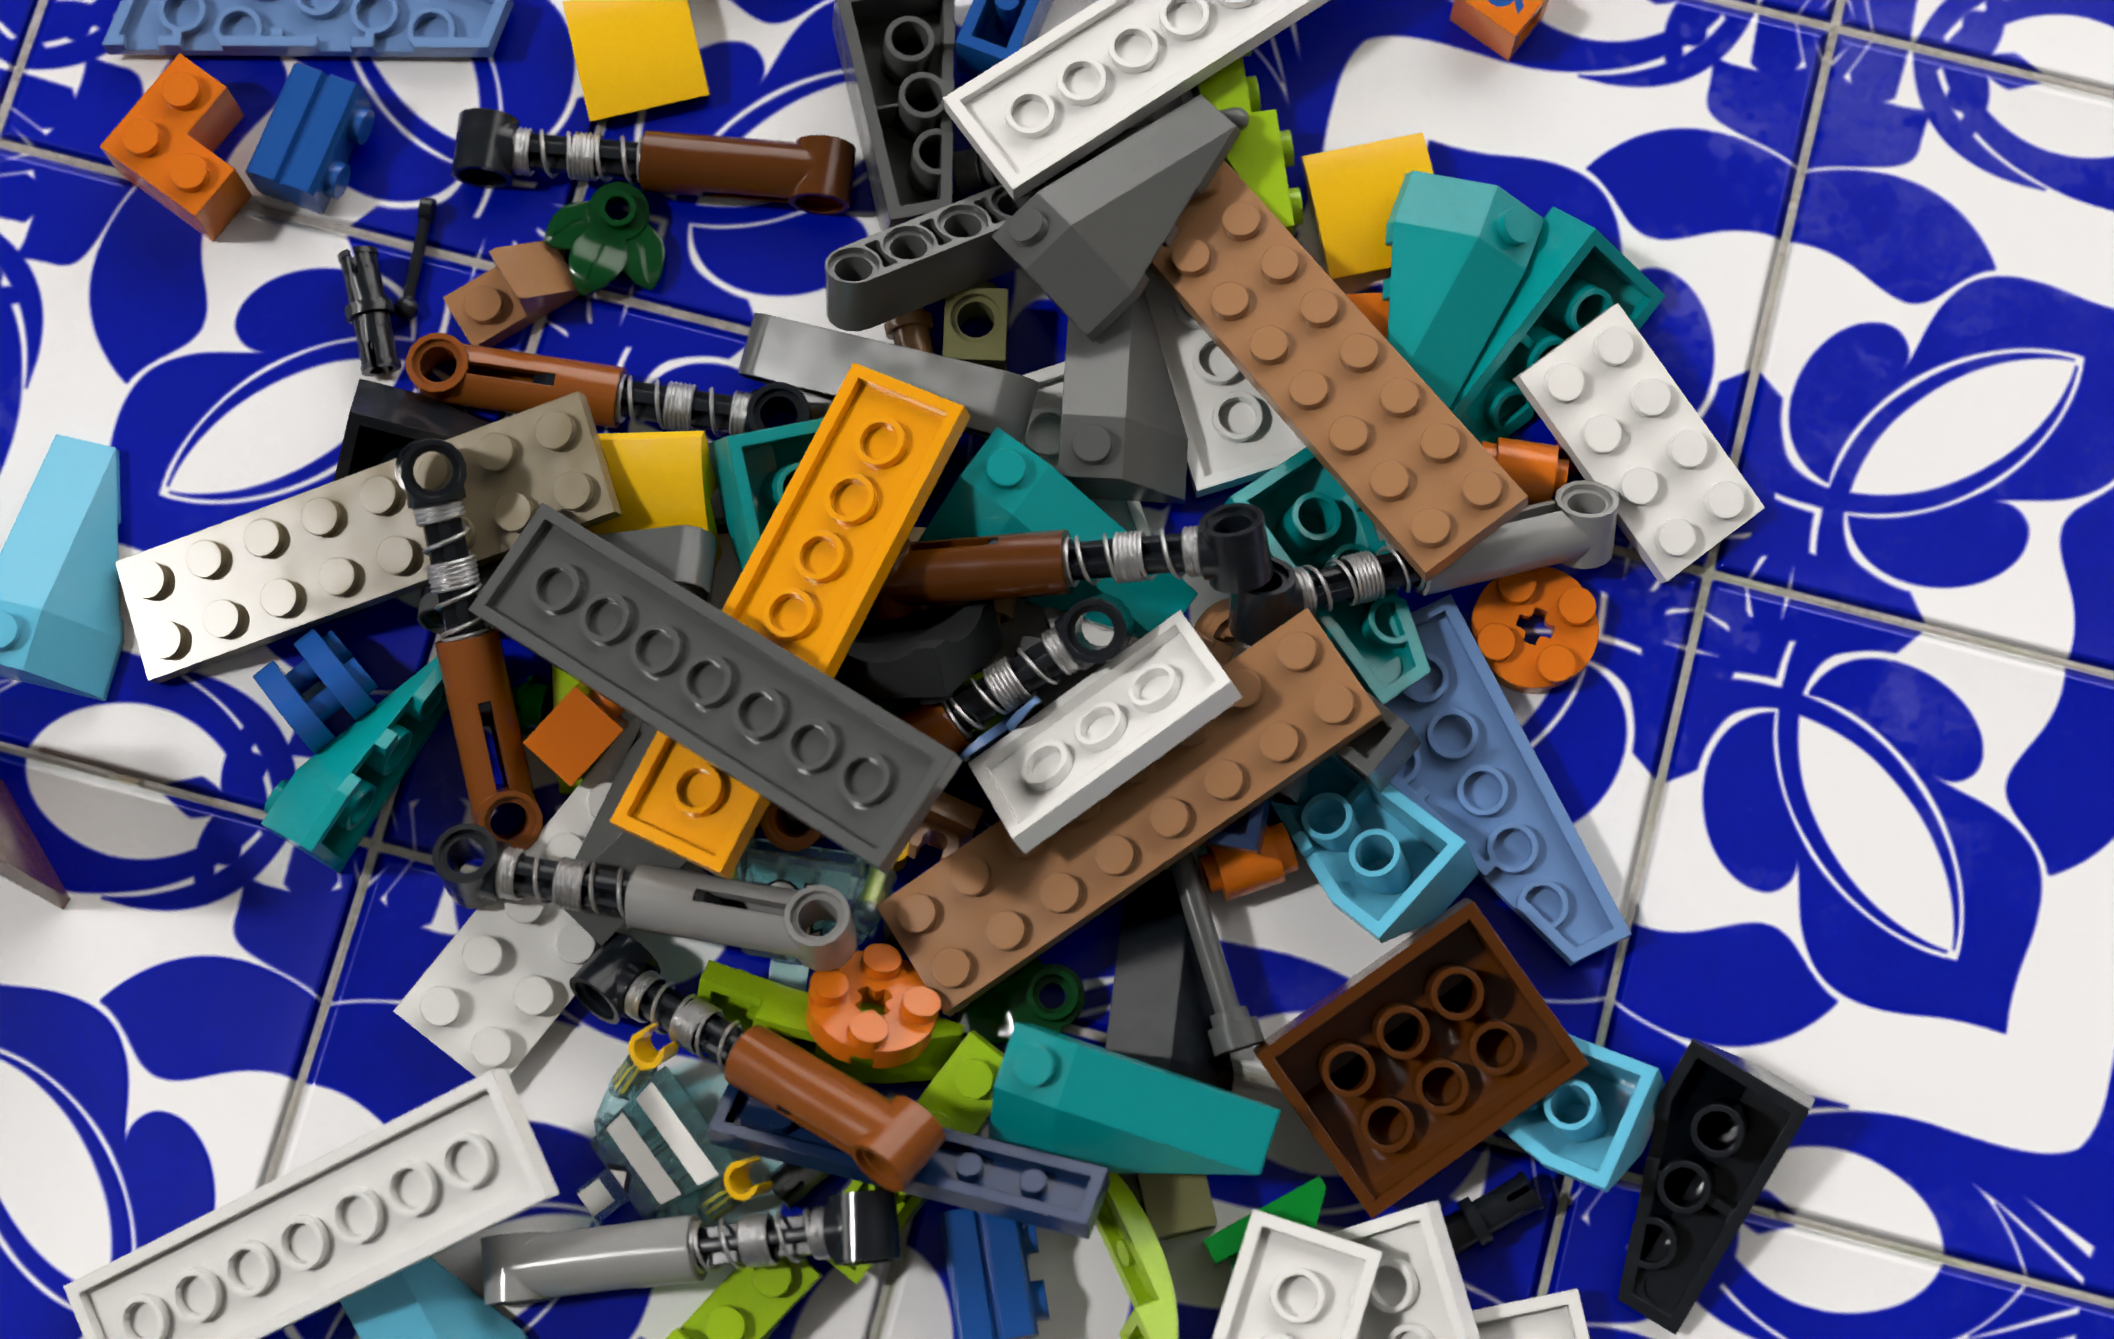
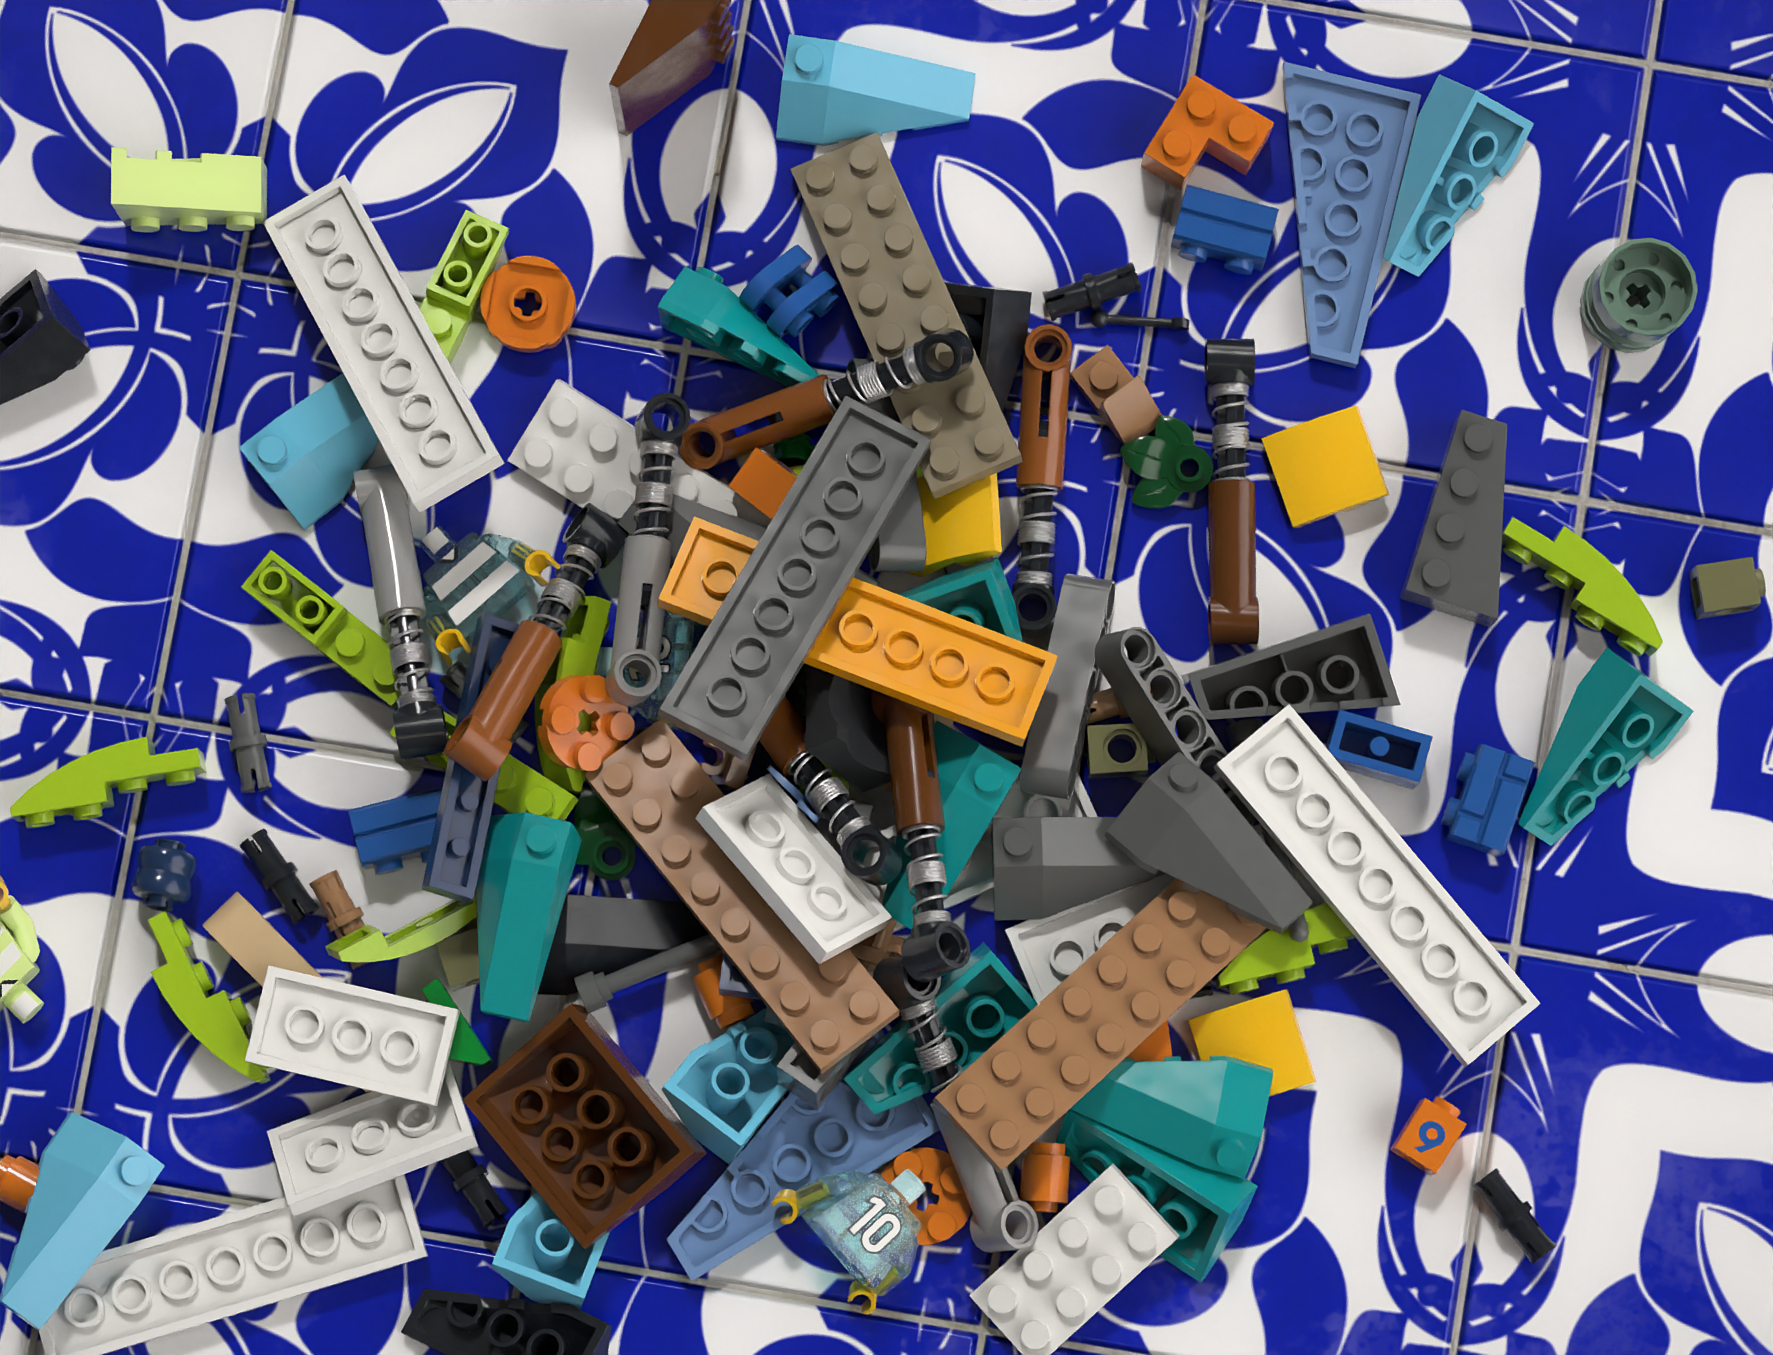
camera: 80 degrees right, 5 degrees up
none -> lime slope [419,210,509,365]
none -> orange plate [480,256,576,353]
none -> clear light blue torso [771,1169,926,1315]

